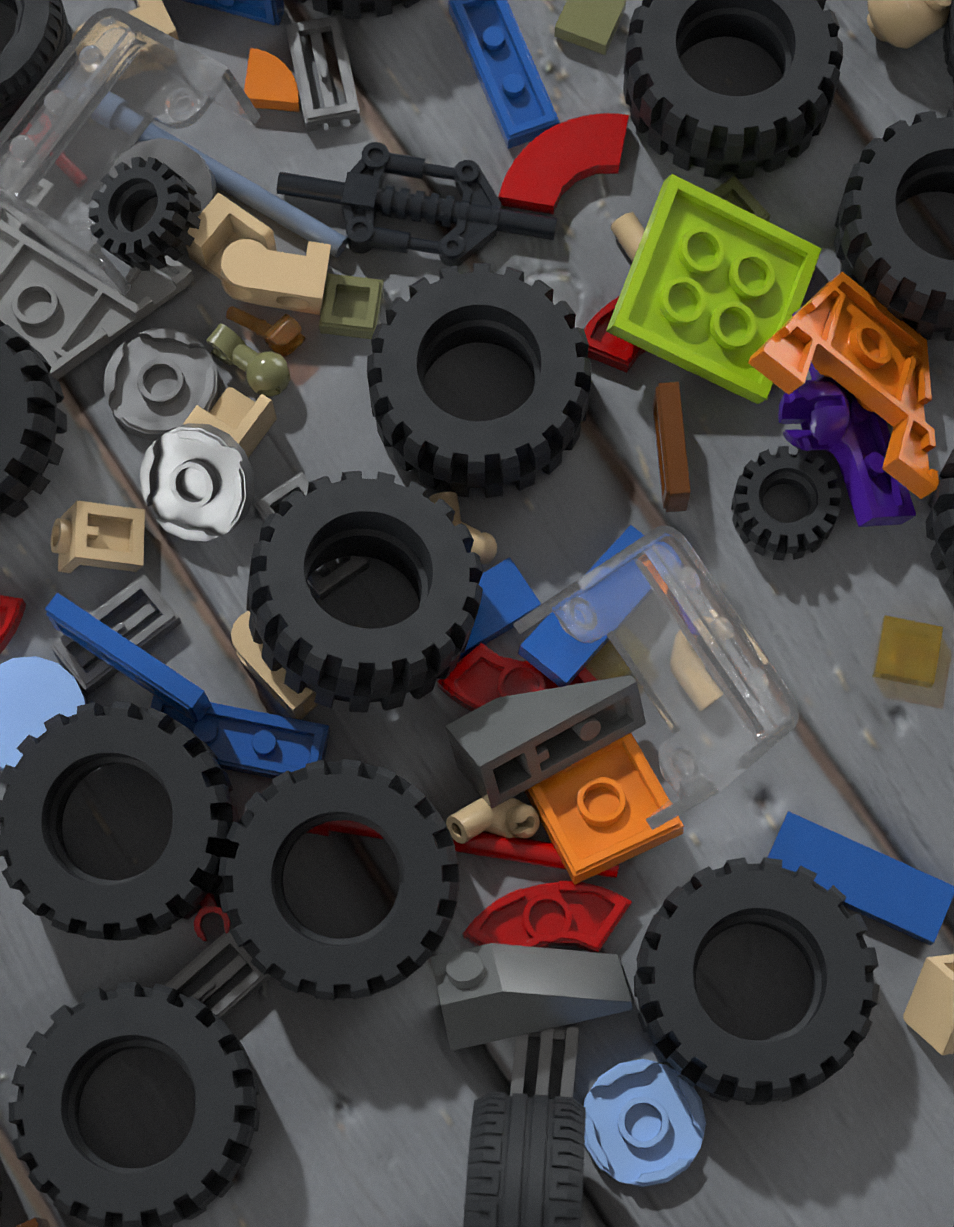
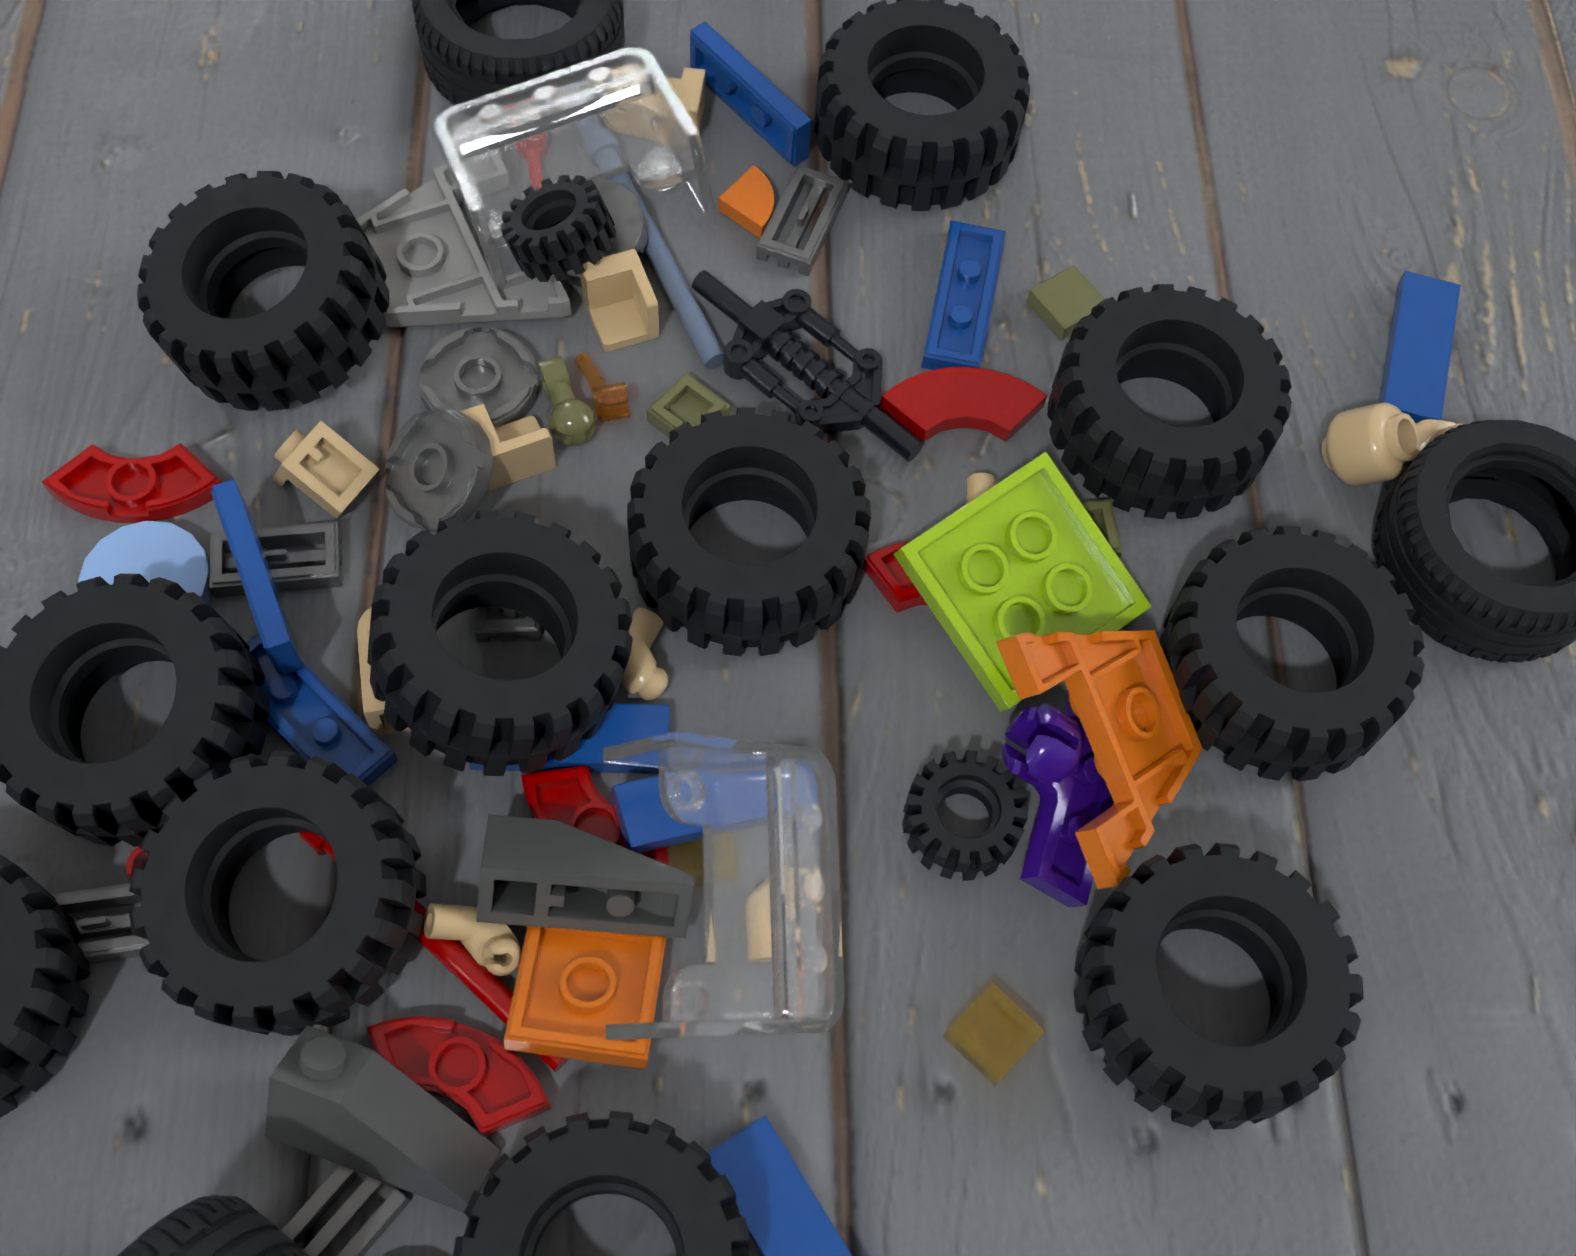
camera: 25 degrees right, 10 degrees down
tan leg [221,239,331,315] -> none
reddish brown tile [652,382,691,512] -> none

